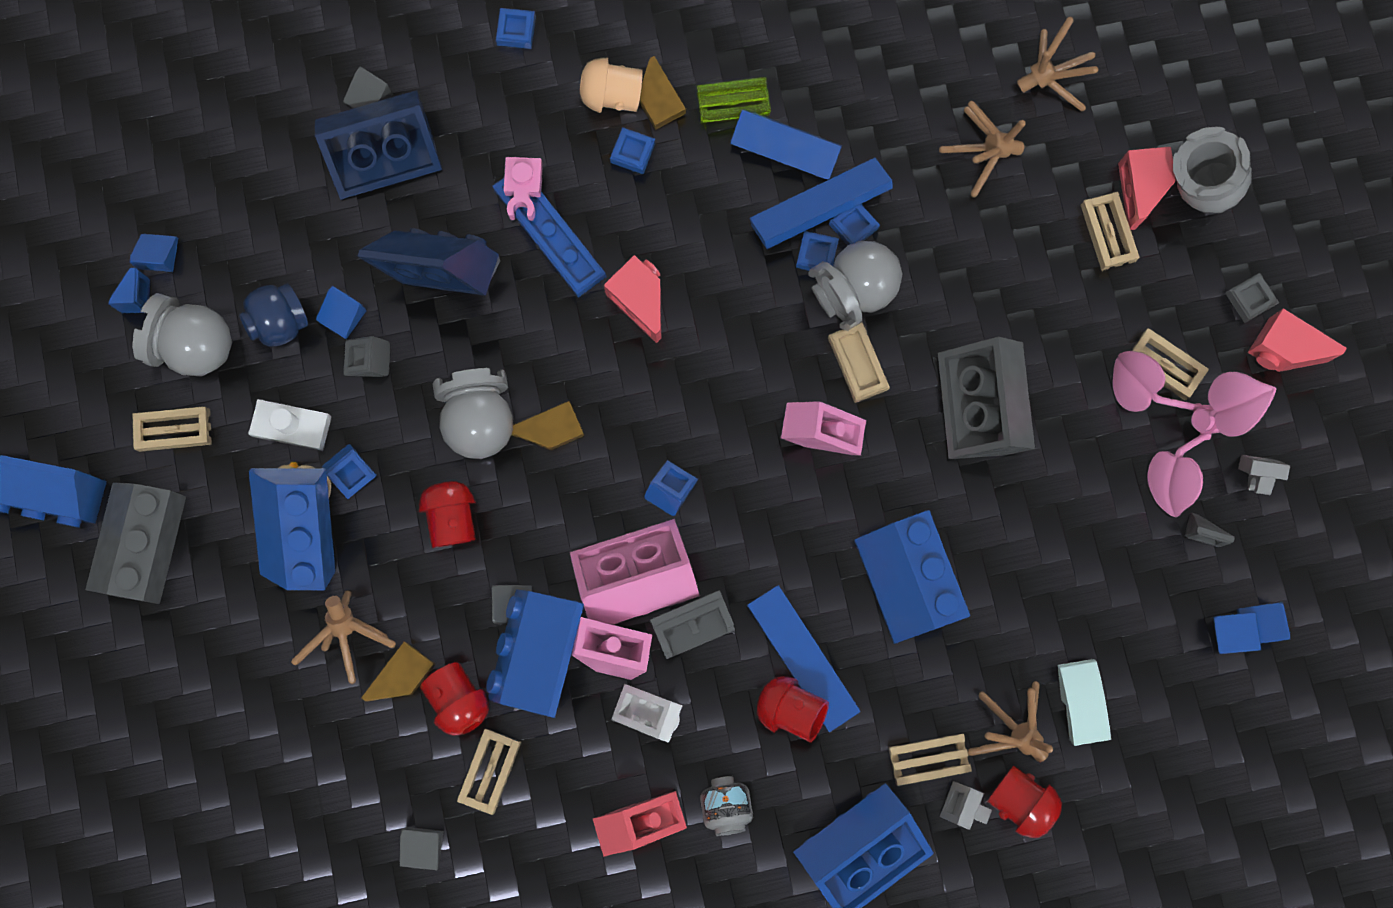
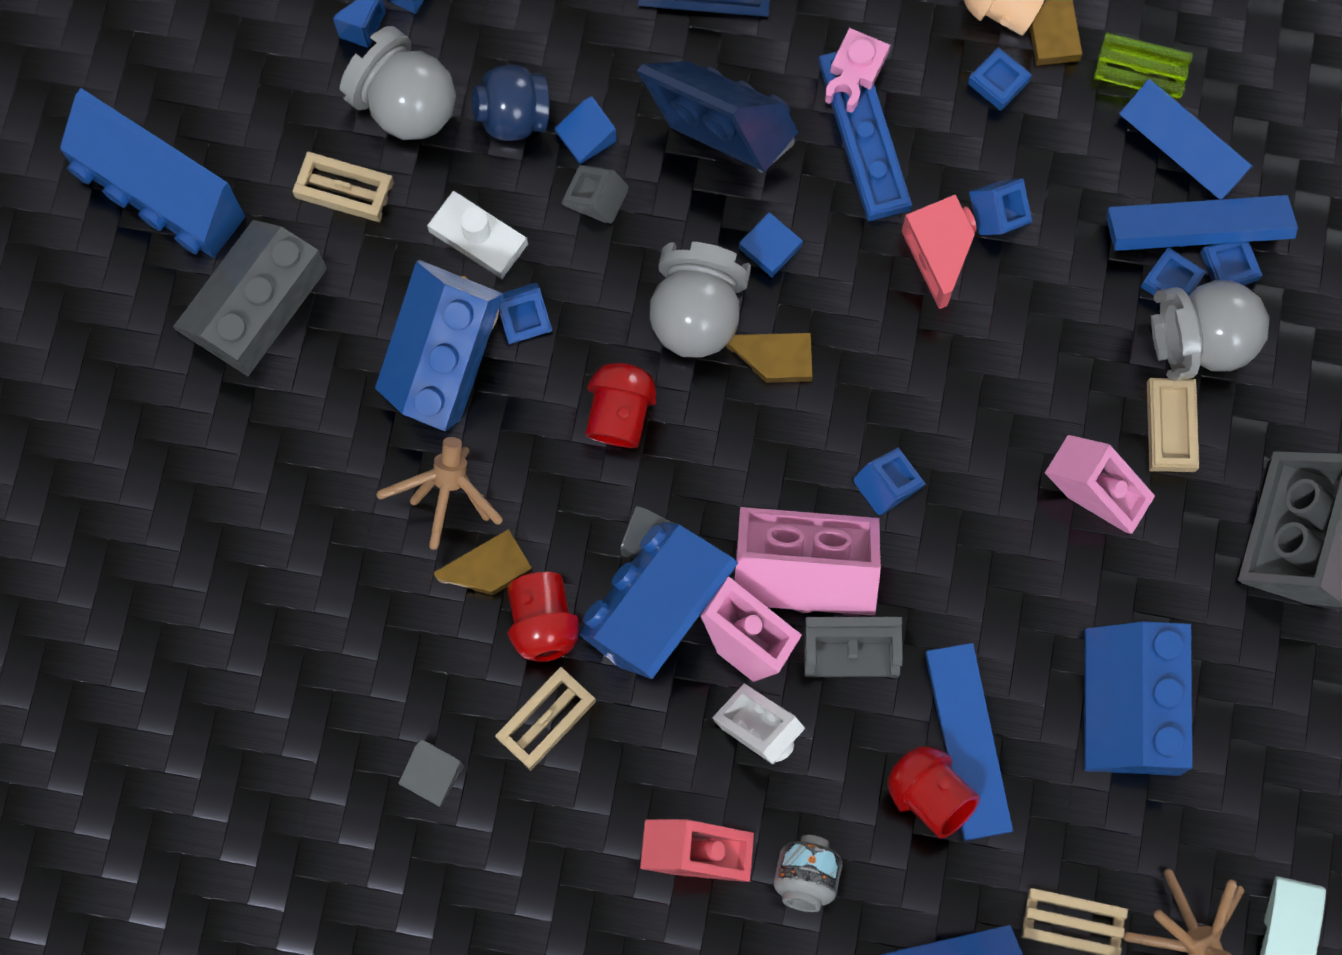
camera: 25 degrees right, 5 degrees down
none -> blue tile [739,212,803,277]
none -> blue slope [969,178,1032,235]

